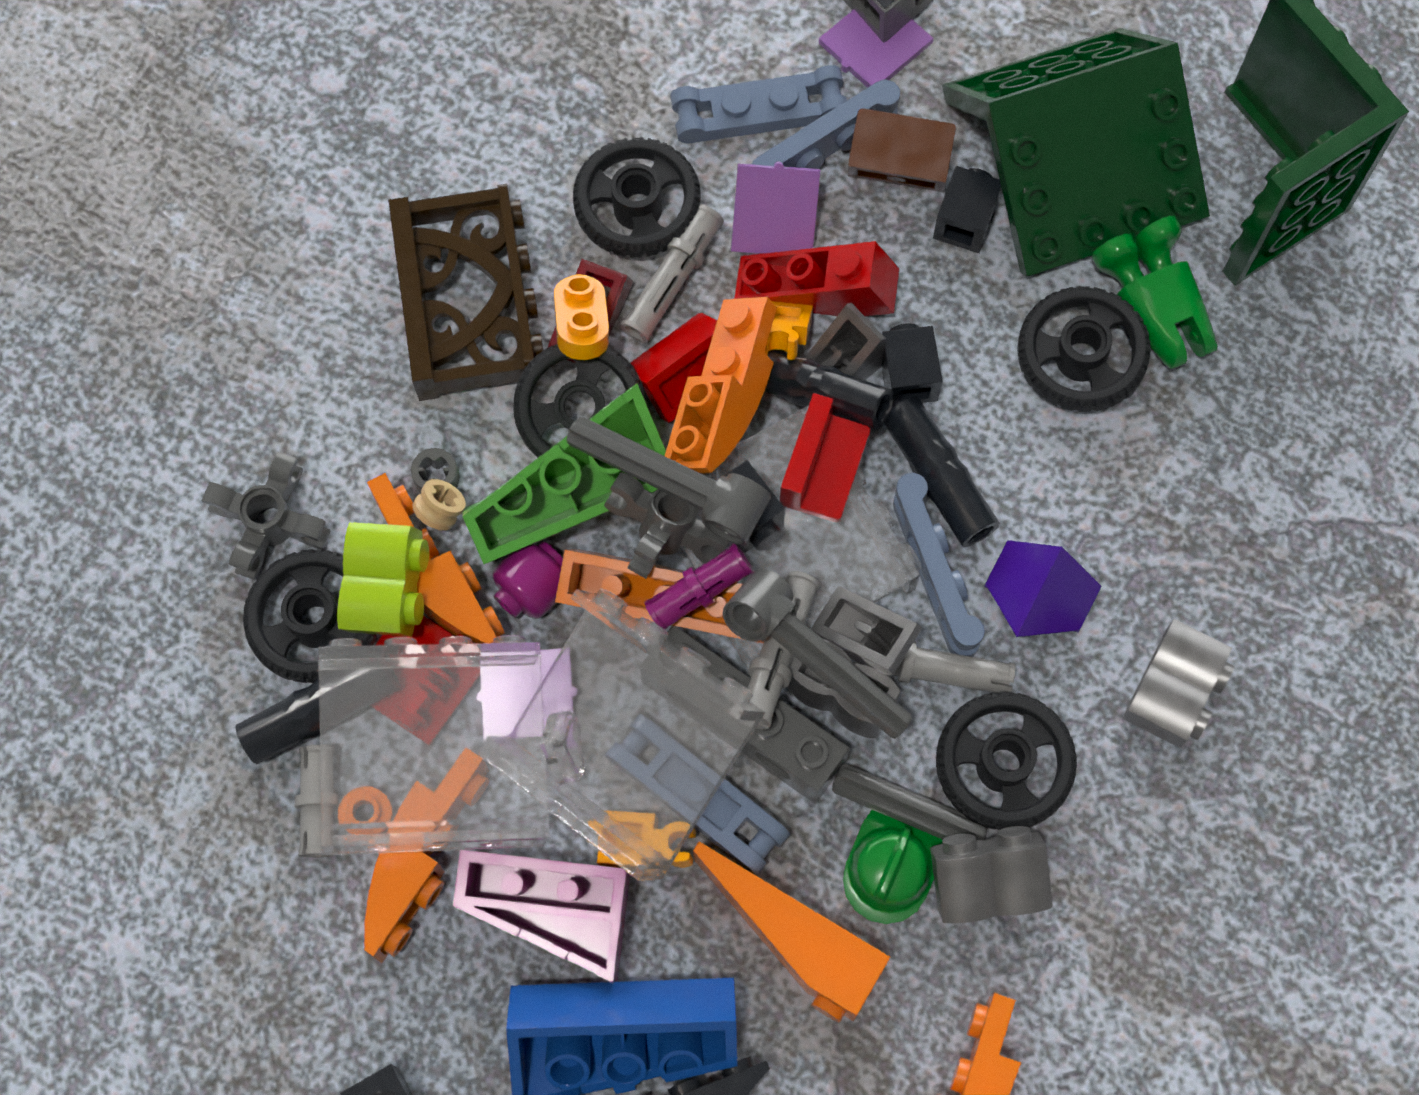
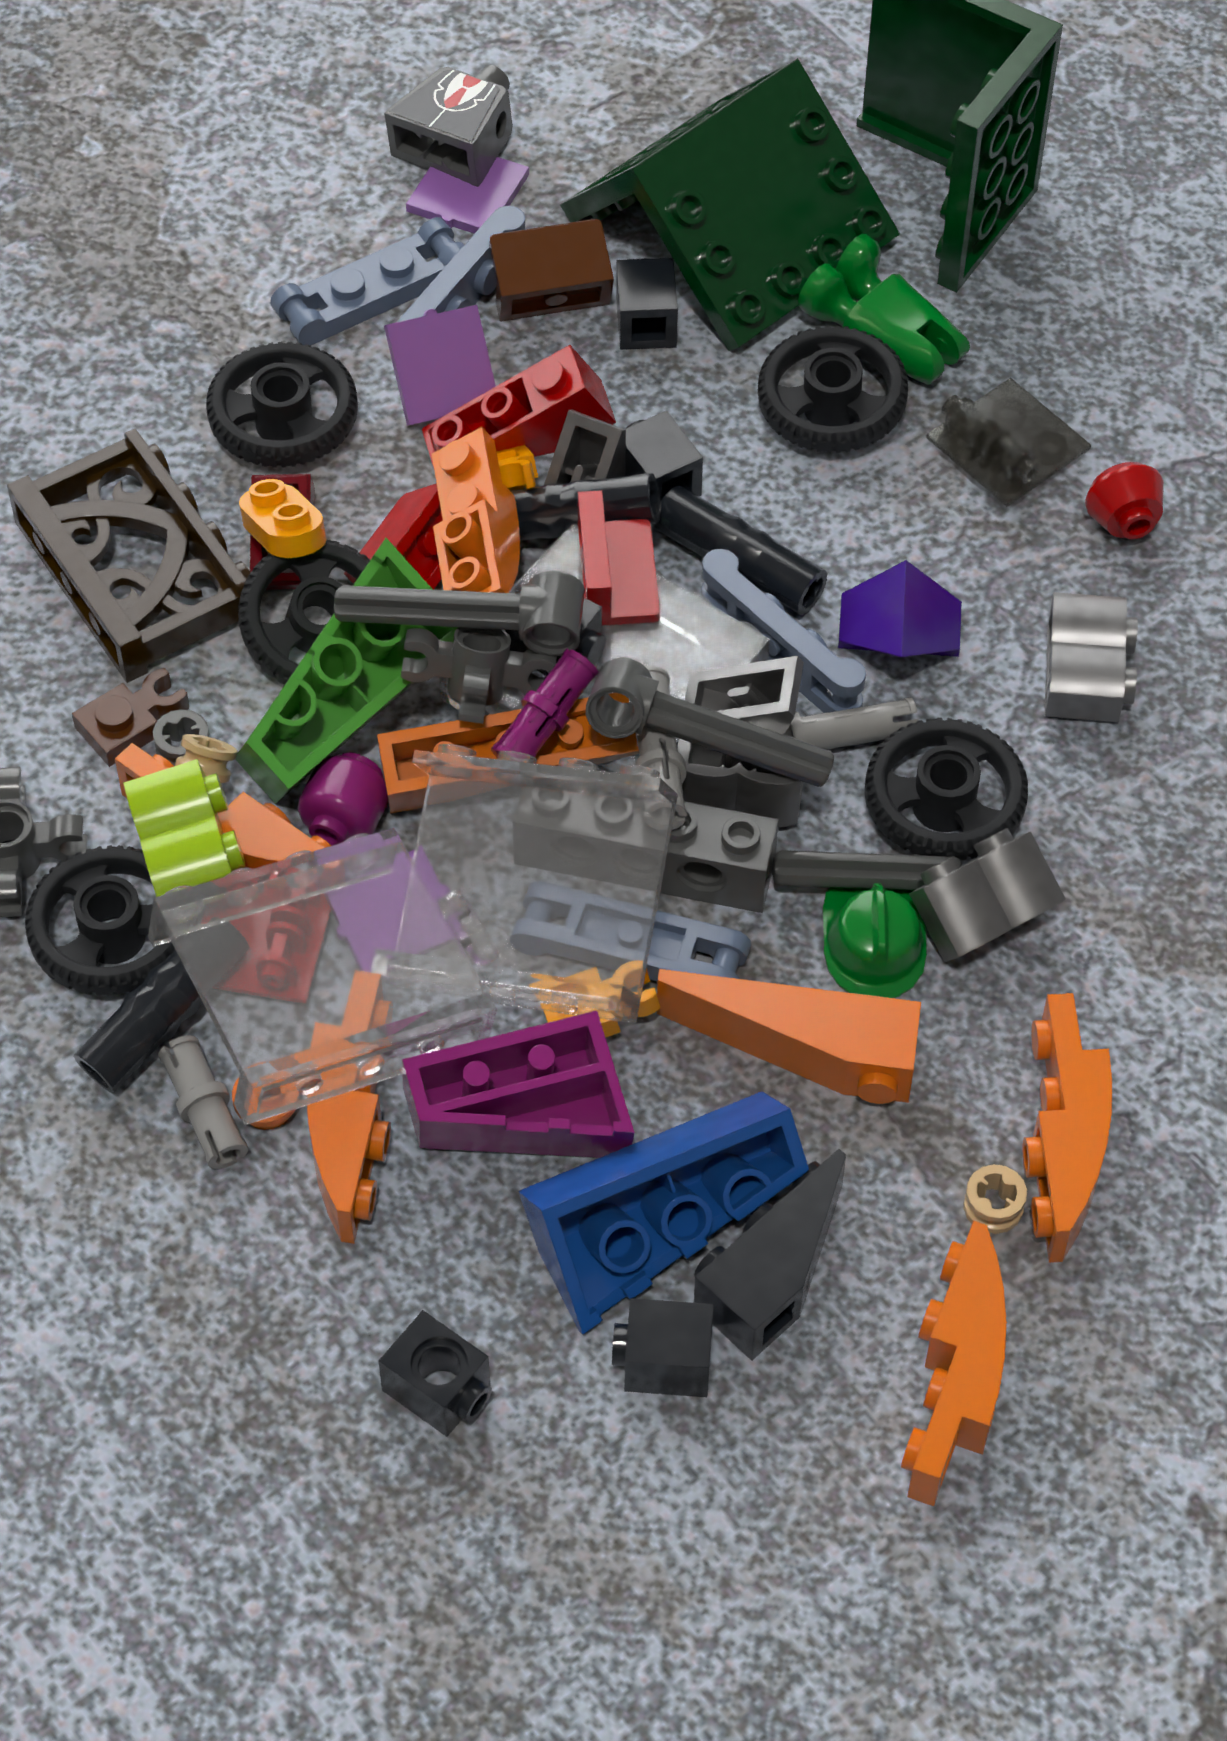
camera: 25 degrees left, 15 degrees down
light grey pin [620,204,724,343] -> none
none -> plate [72,668,189,767]
none -> clear smoke hinge [926,377,1092,507]
none -> red cone [1085,462,1164,539]

